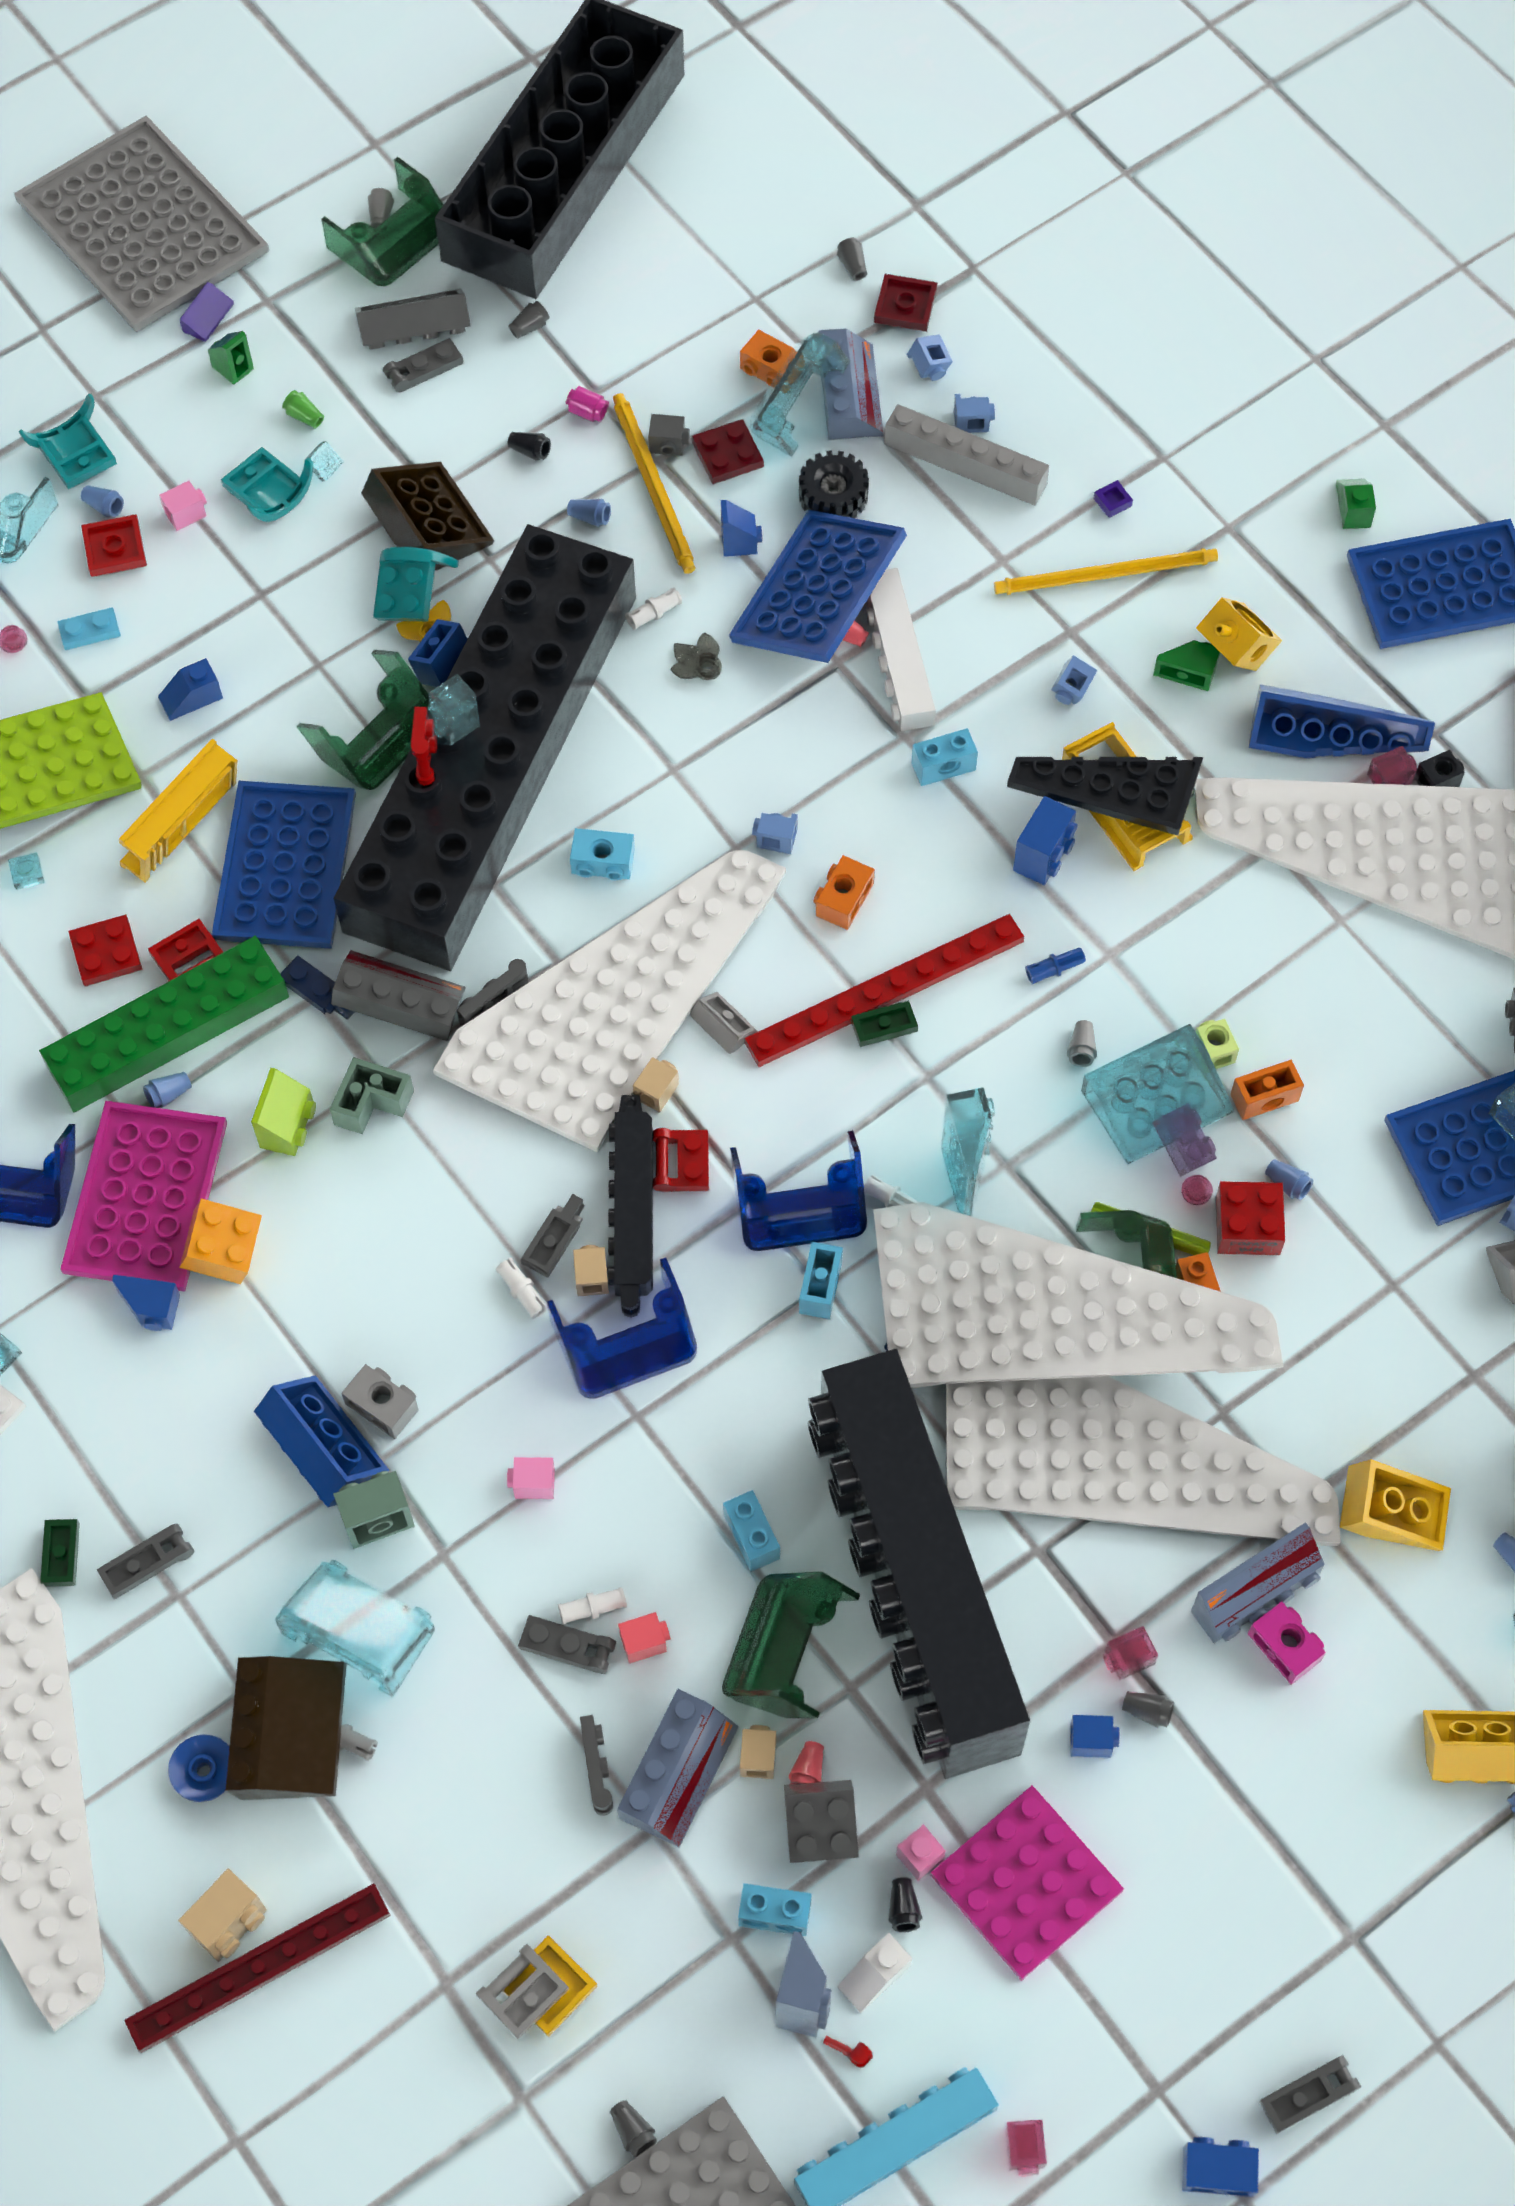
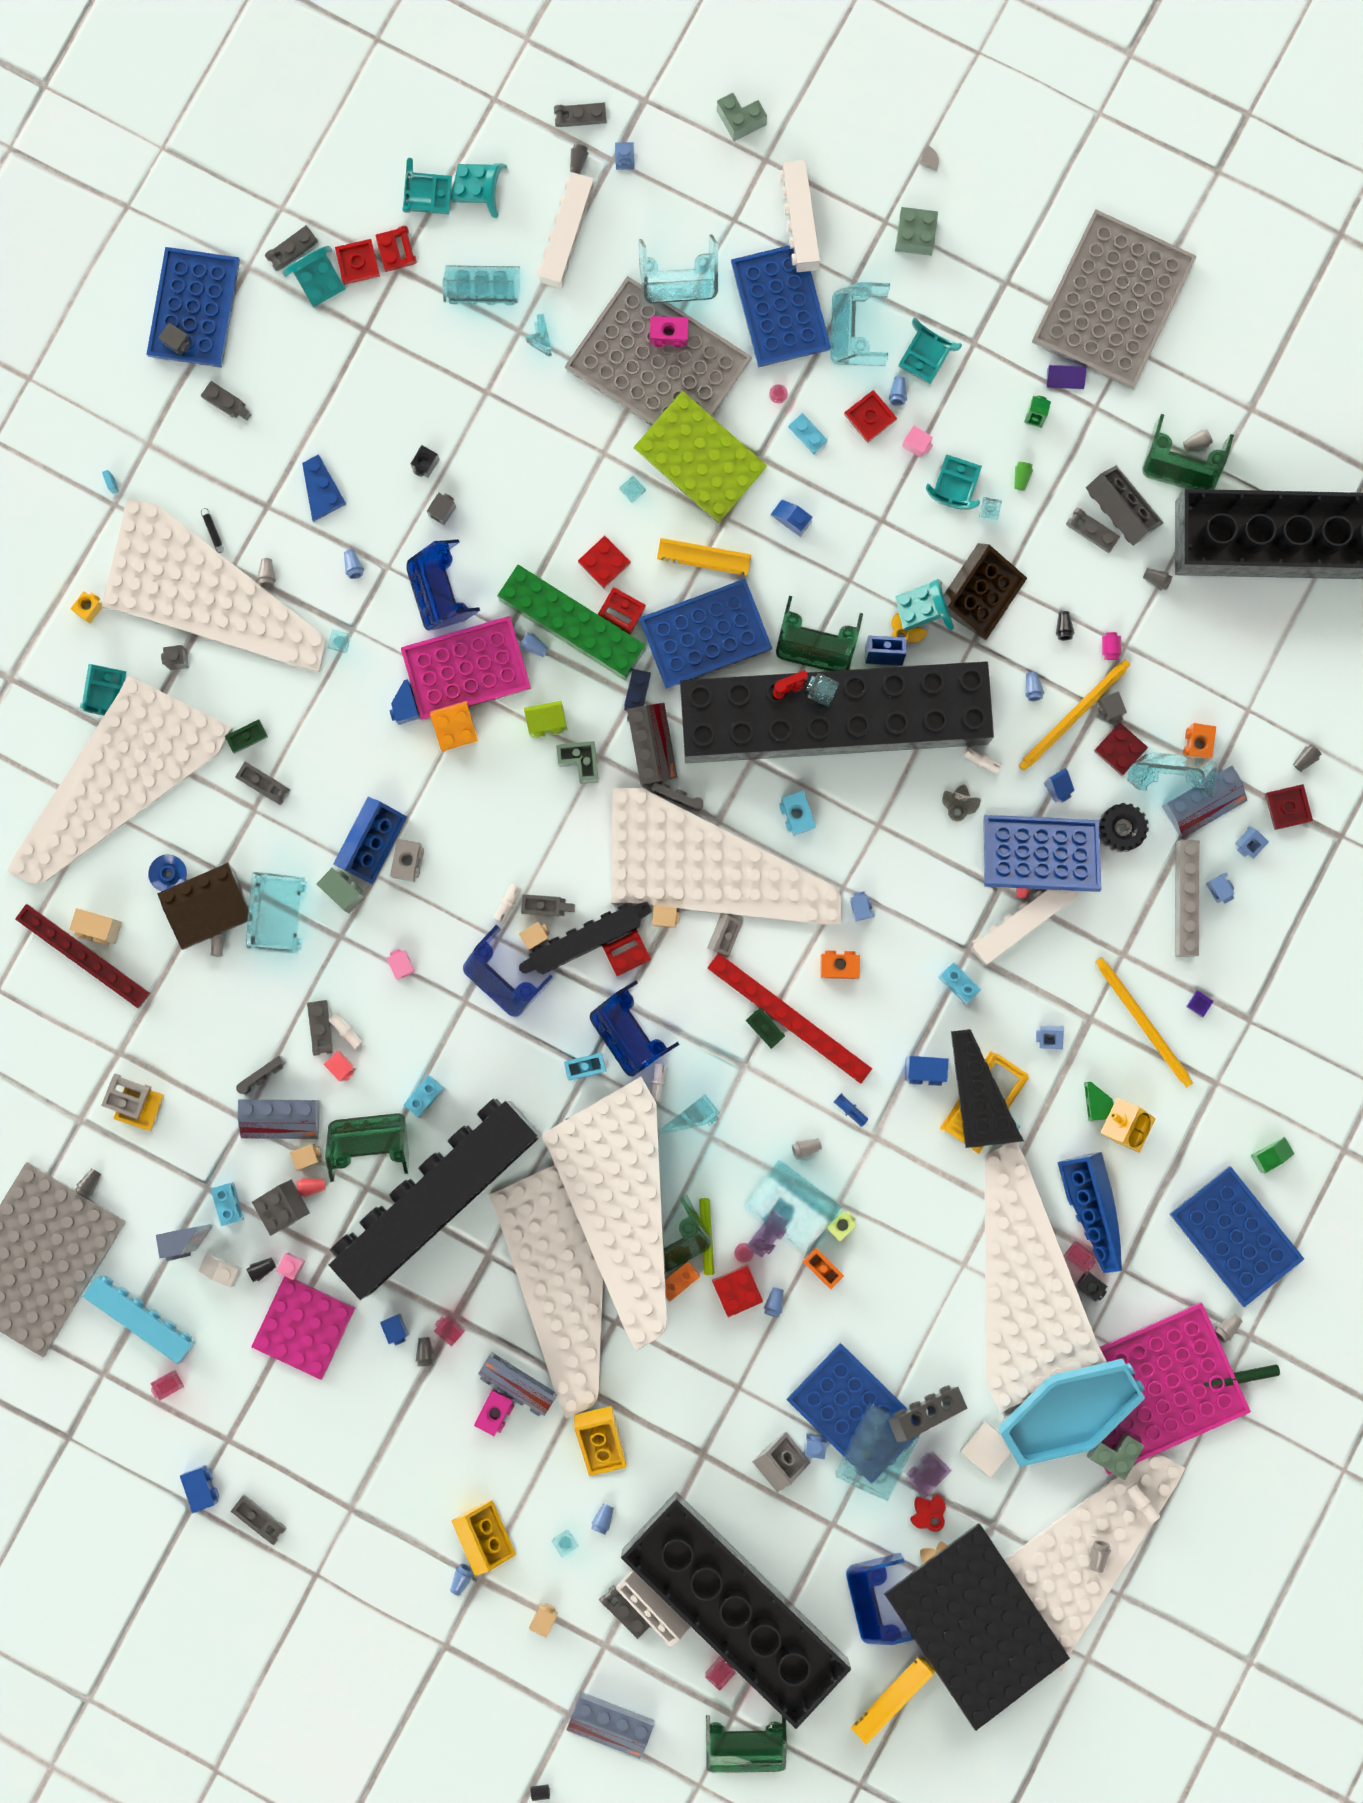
camera: 65 degrees right, 20 degrees up
red hand [823,2036,873,2068] -> none

